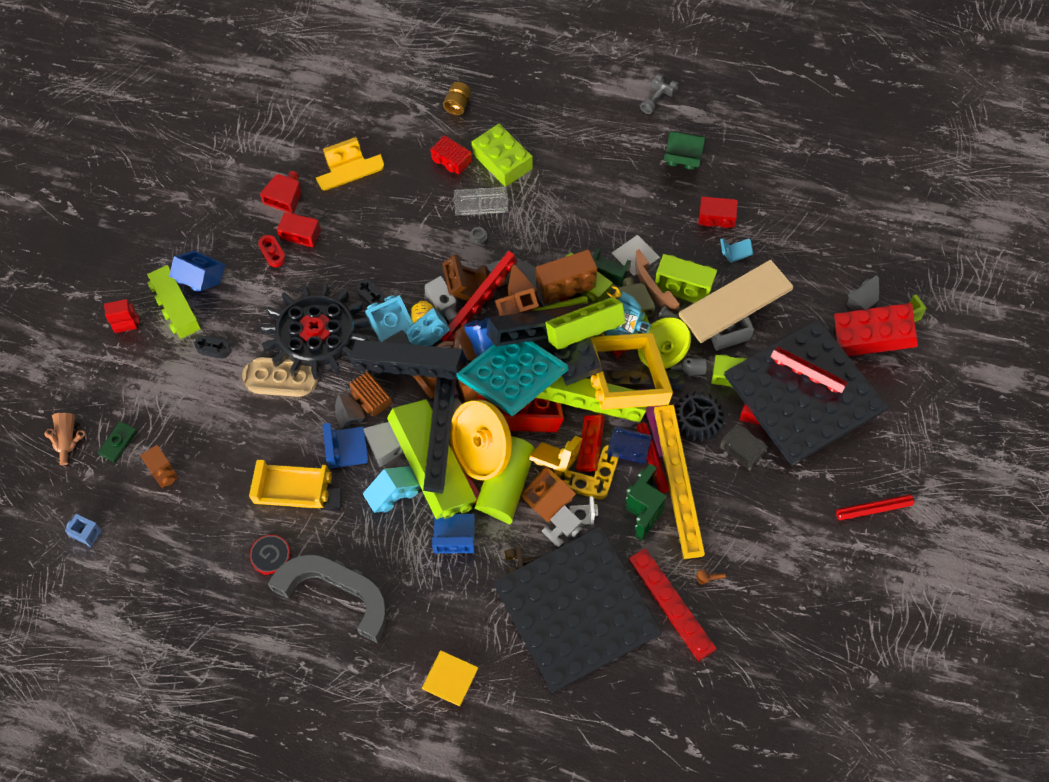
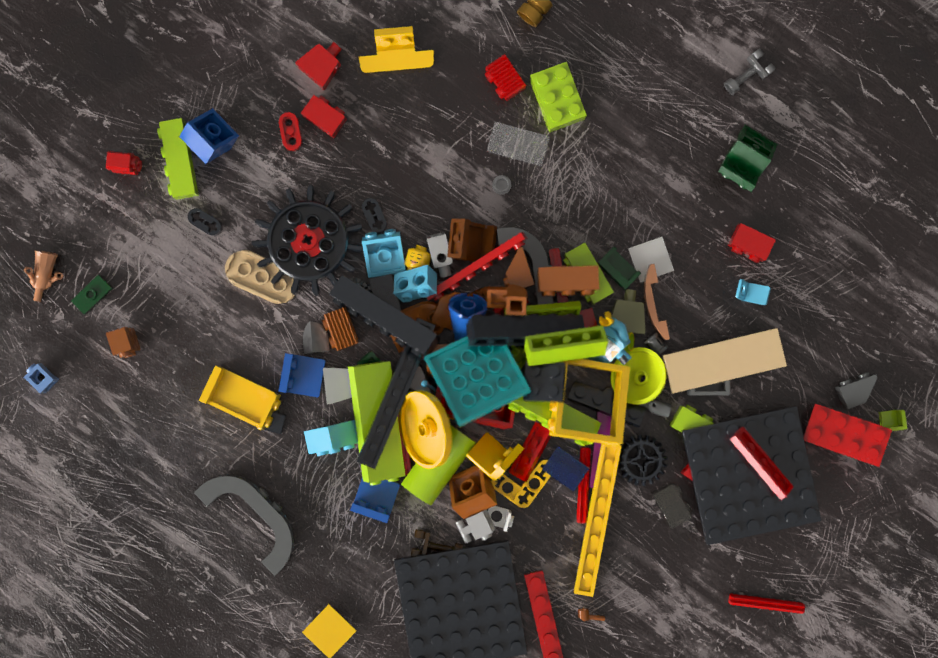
camera: 20 degrees right, 25 degrees up
black tile [249,535,291,575] -> none
dark green bracket [625,464,666,541] -> none
lime brick [655,254,717,303] -> none

